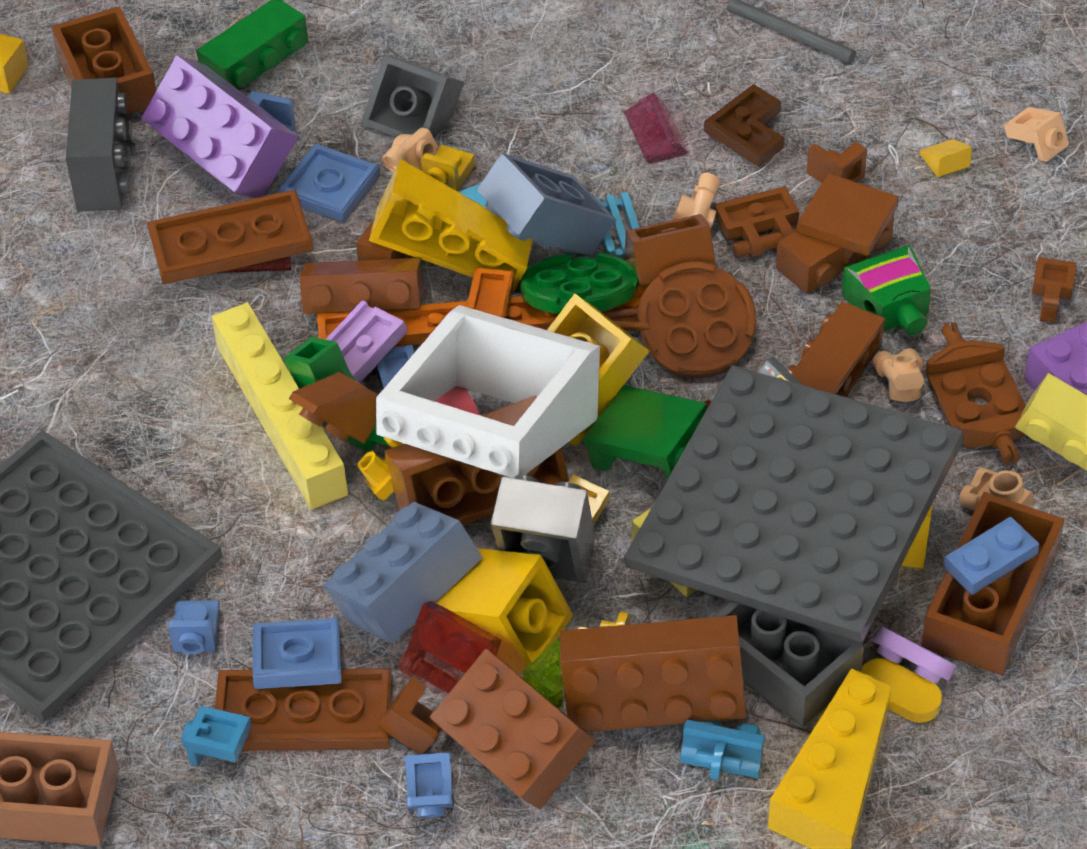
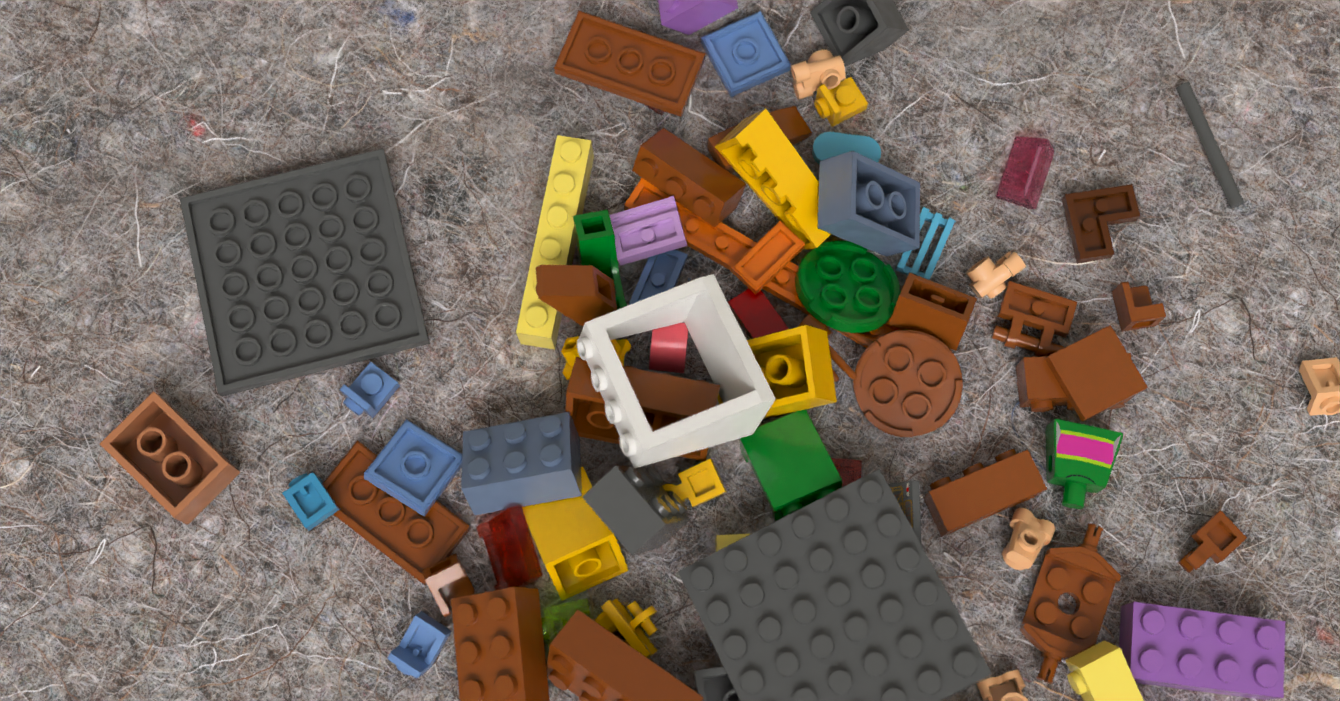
camera: 35 degrees right, 25 degrees up
yellow slope [919,139,972,178] -> none

